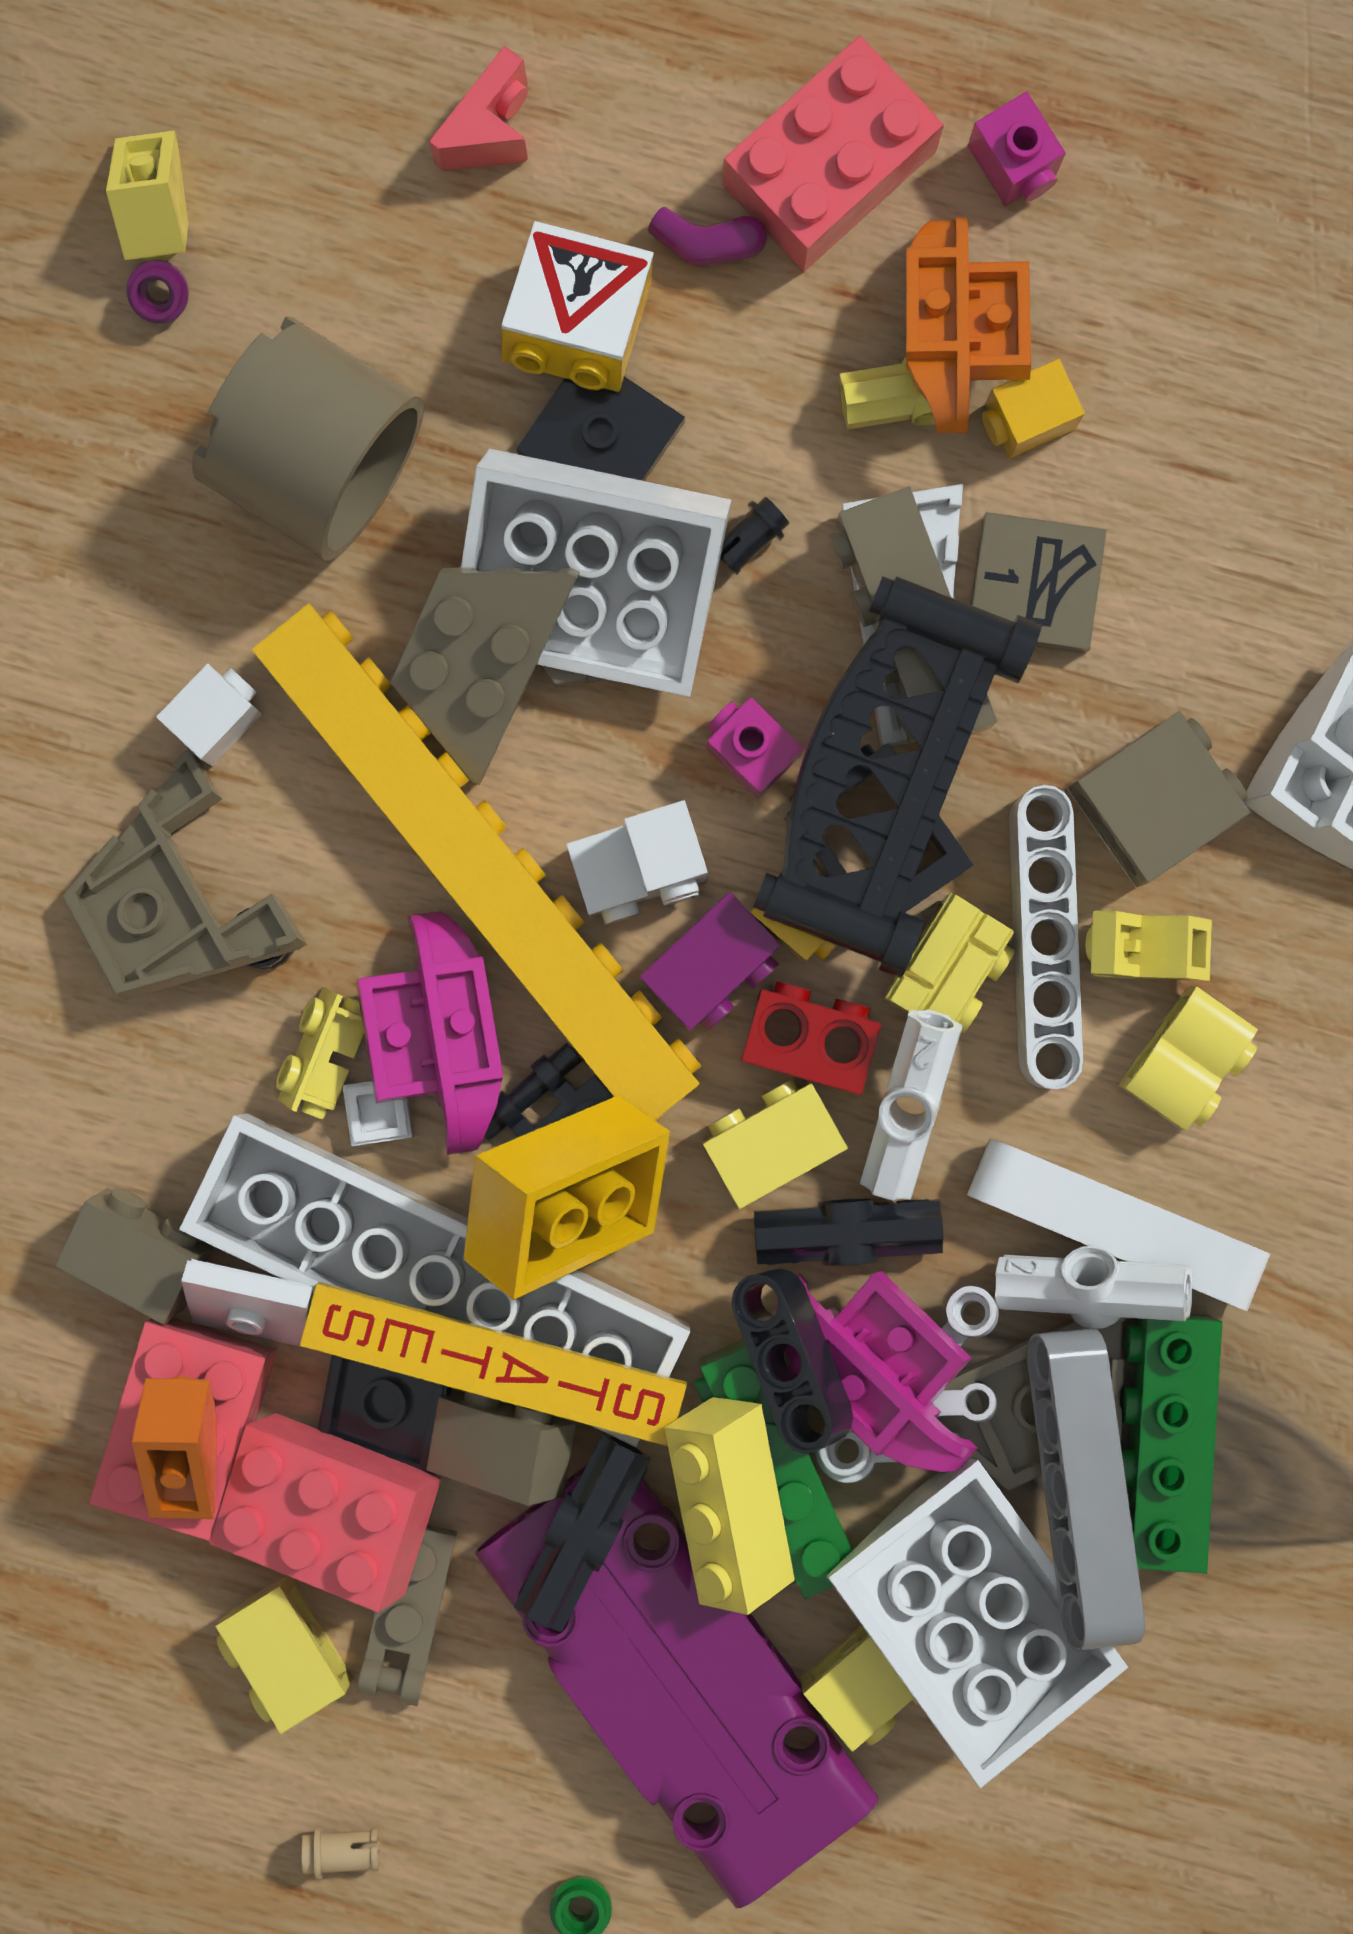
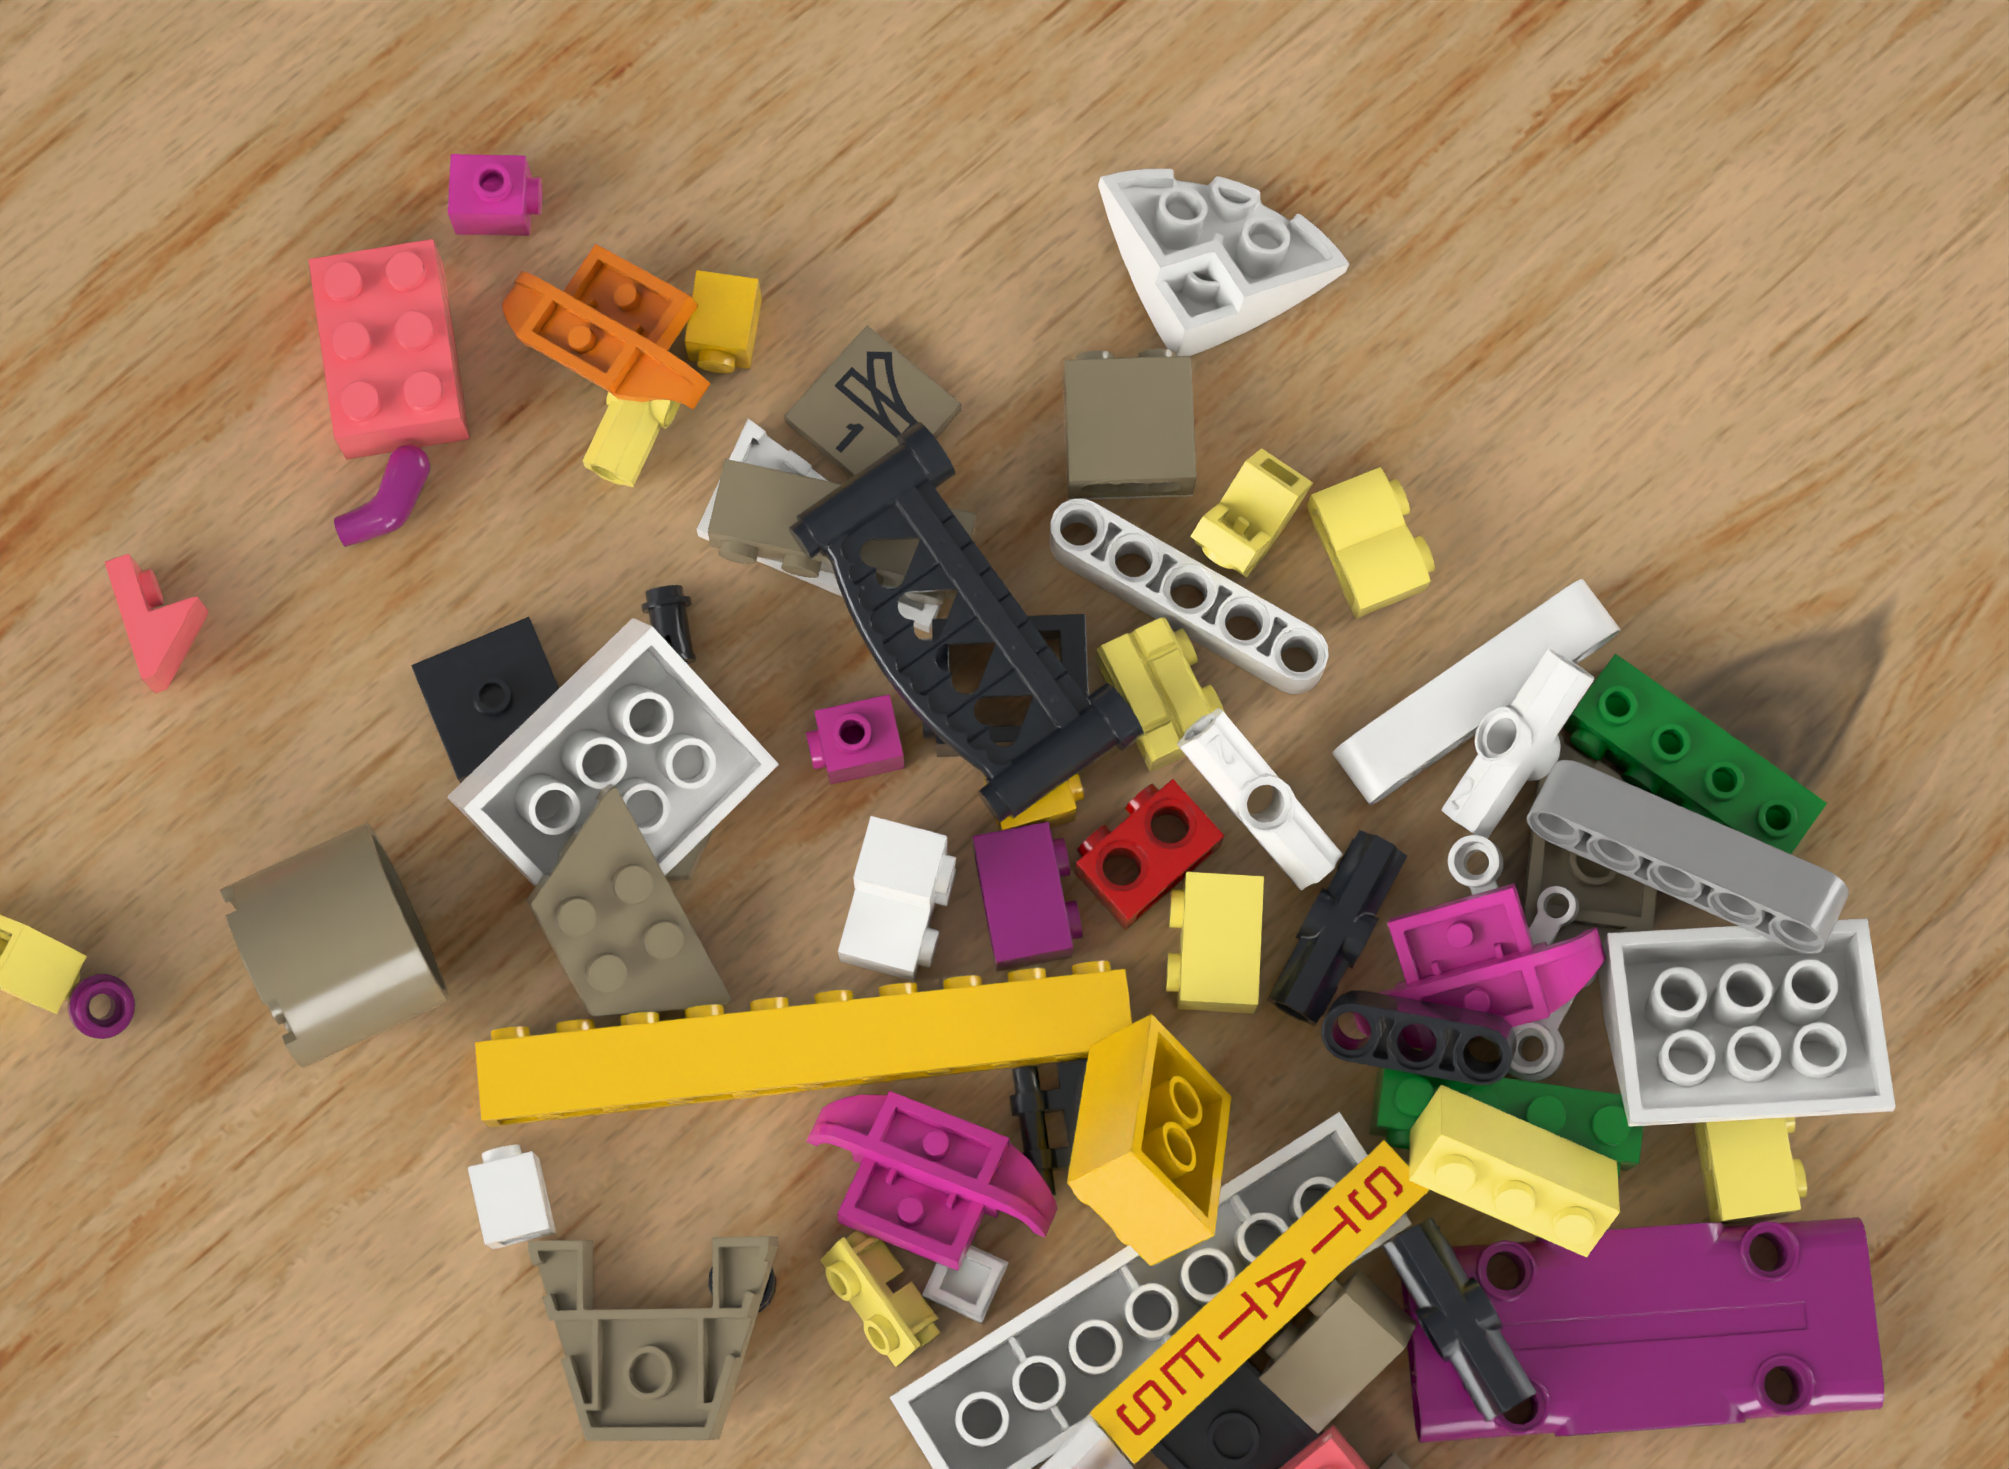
camera: 60 degrees left, 10 degrees down
piece [501,221,654,392] -> none

